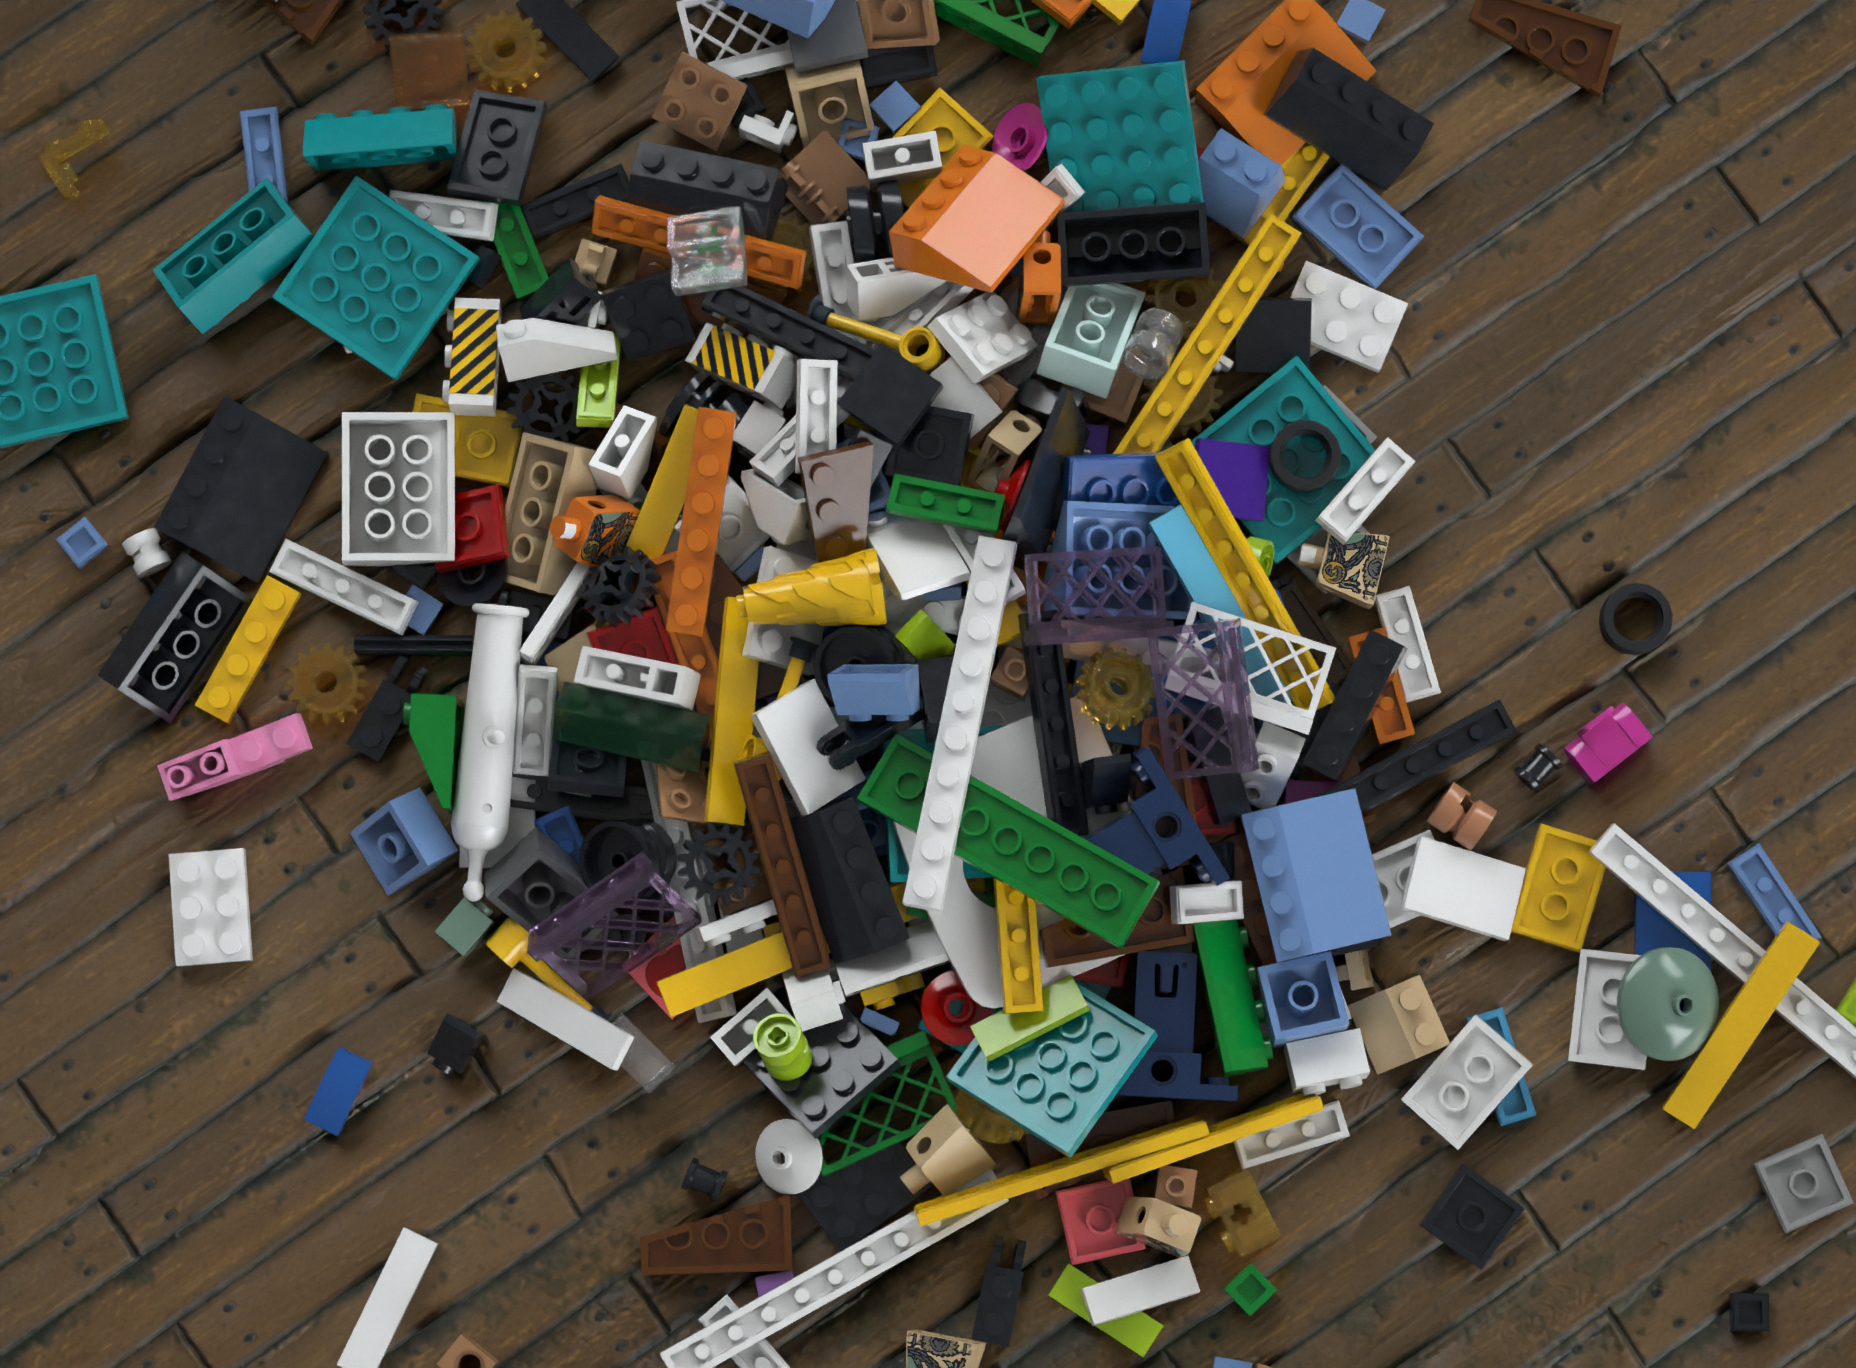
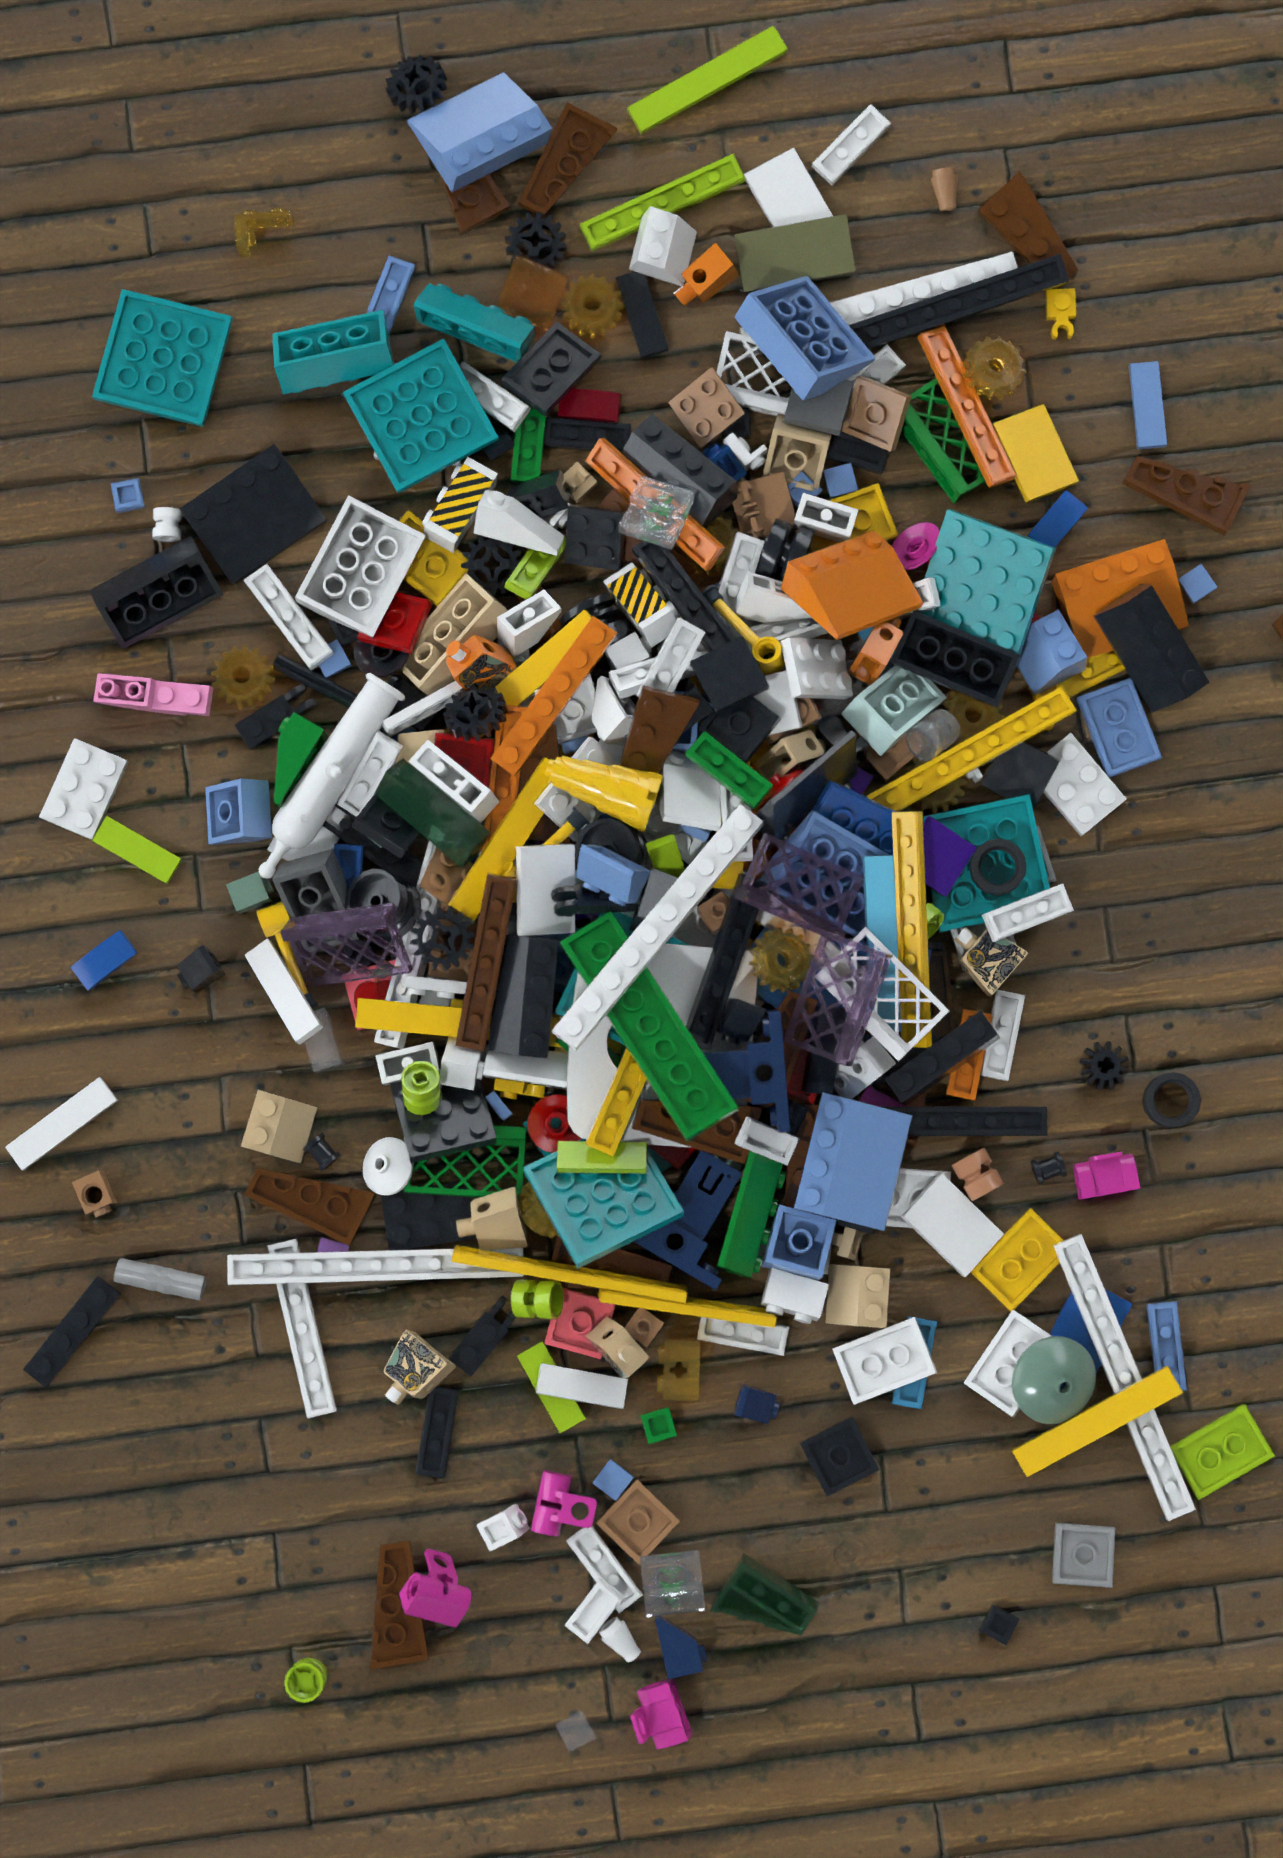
camera: 30 degrees right, 0 degrees up
yellow plate [195,575,301,724] -> none
none -> lime tile [92,816,182,884]
none -> tan slope [241,1090,318,1163]
none -> lime wheel [511,1279,564,1319]
none -> dark red slope [558,388,622,423]
none -> blue bracket [703,443,747,482]
none -> dark blue slope [733,1384,780,1424]
none -> black gear [1079,1041,1129,1091]

